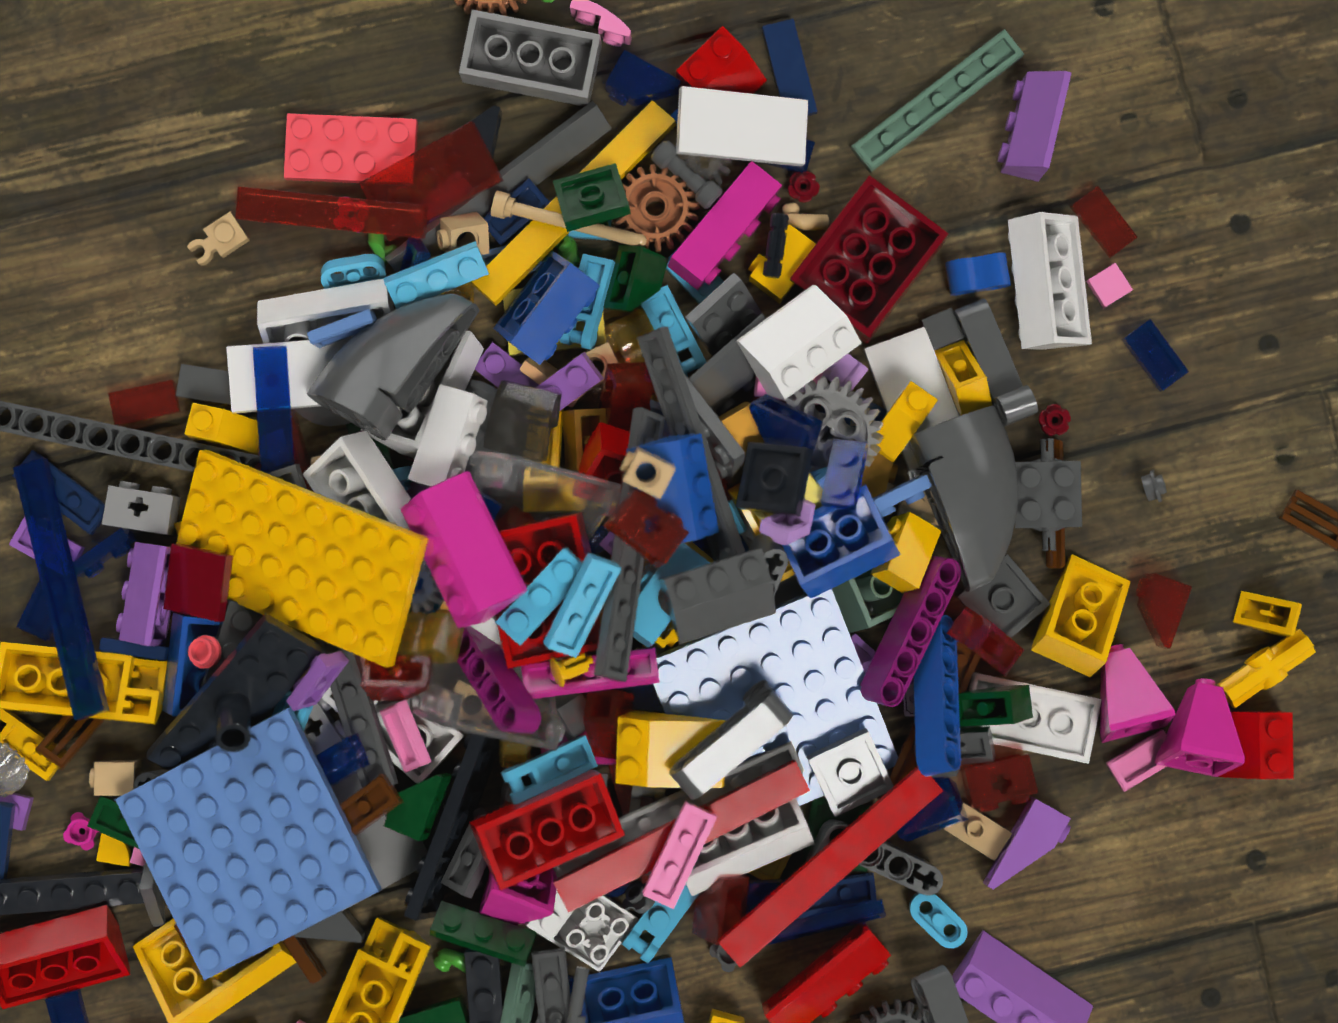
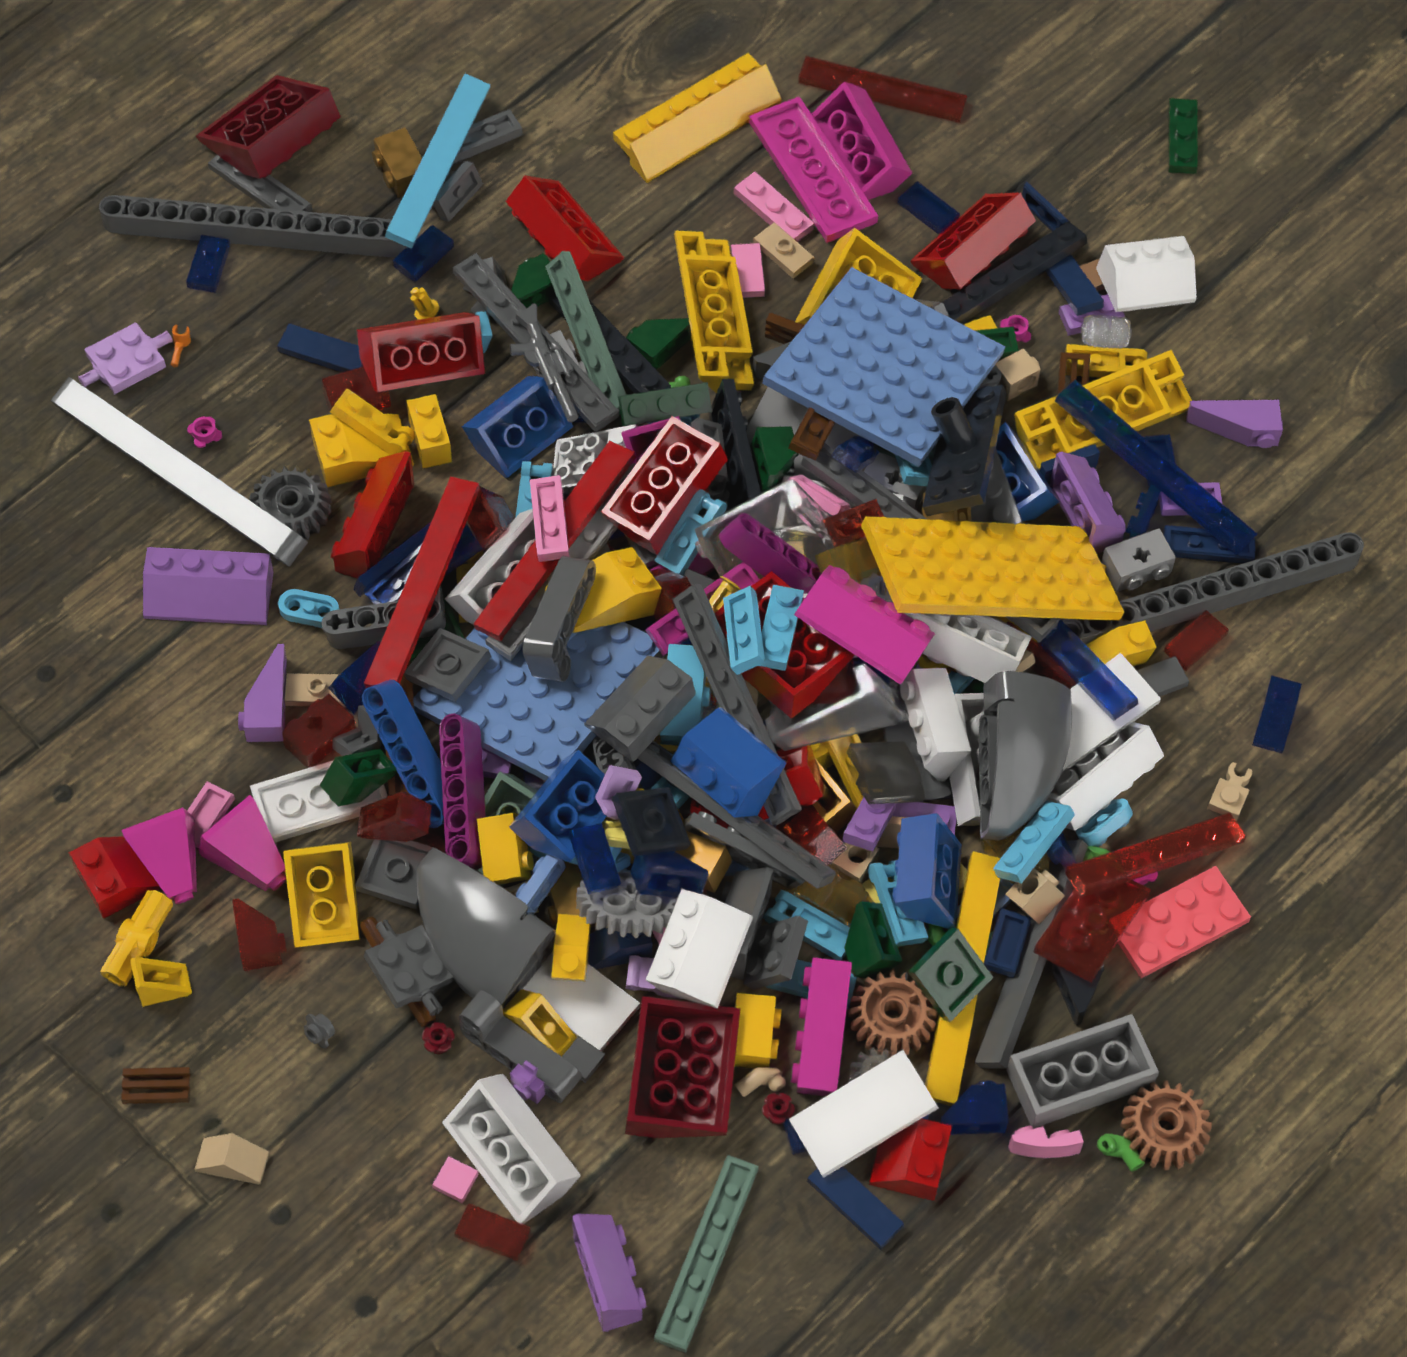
camera: 145 degrees right, 25 degrees down
dark red tile [163,543,233,622] -> none
coral plate [188,635,221,669] -> none
medium lavender plate [286,651,349,711] -> none
medium blue tile [307,309,377,348] -> none
tan piece [491,190,647,247] -> none
clear red brick [603,489,689,568] -> none
tan brick [619,446,676,499] -> none
dark grey piece [651,141,723,209] -> none
black axle [763,213,789,278] -> none
blue axle [945,252,1011,296] -> none
clear blue plate [1122,319,1189,392] -> none
none -> tan slope [195,1133,269,1185]
none -> medium lavender plate [510,1060,545,1104]
none -> clear blue slope [1252,675,1302,753]

